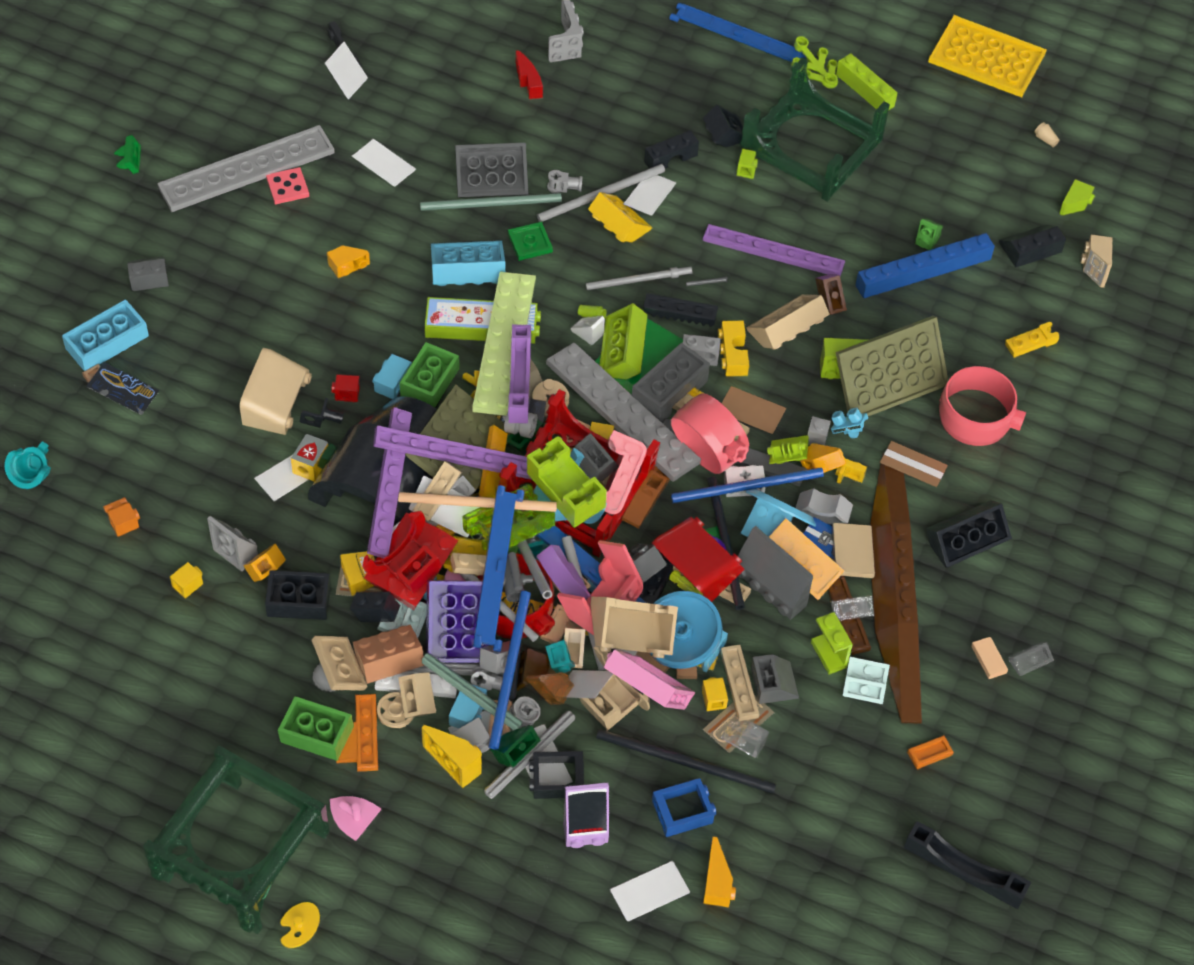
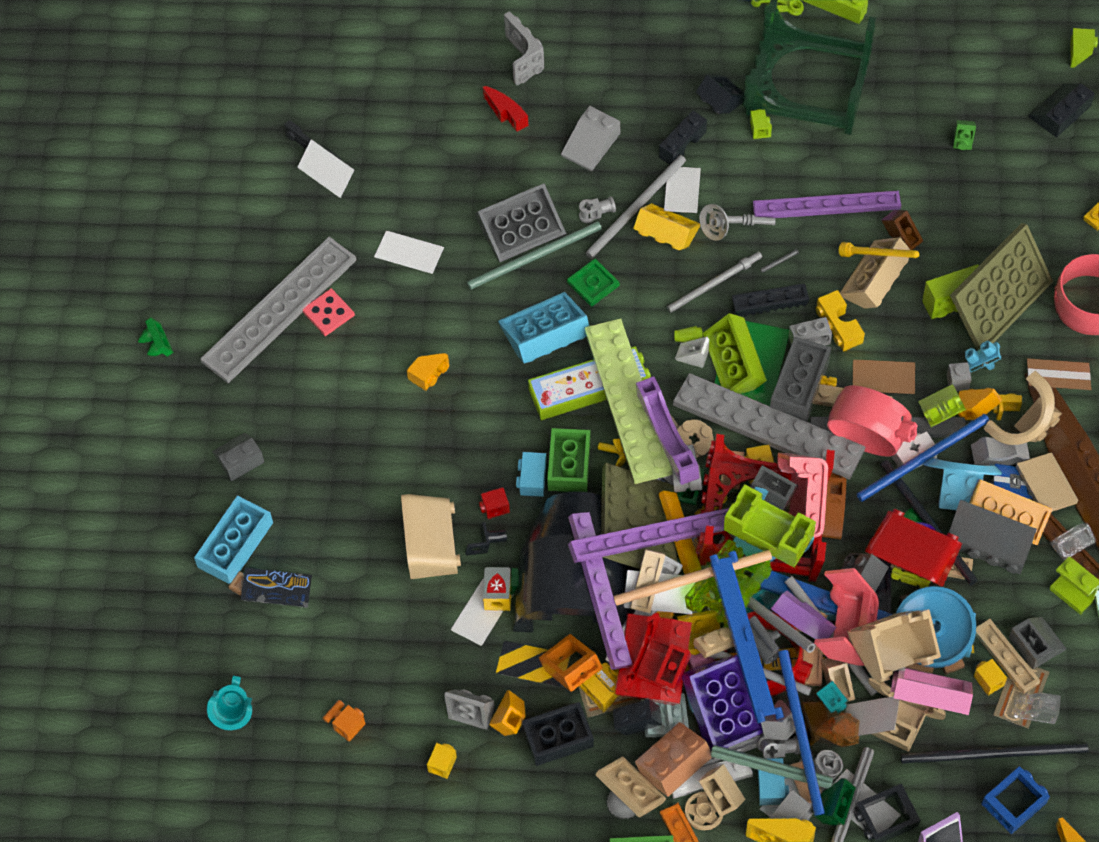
camera: 15 degrees left, 5 degrees up
blue brick [856,233,995,299] -> none
none -> sticker [496,641,570,687]
none -> orange window [539,634,603,692]
none -> light grey slope [561,106,620,172]
none -> light grey dish [700,204,775,241]
none -> yellow piece [839,242,919,258]
none -> tan piece [984,371,1062,445]

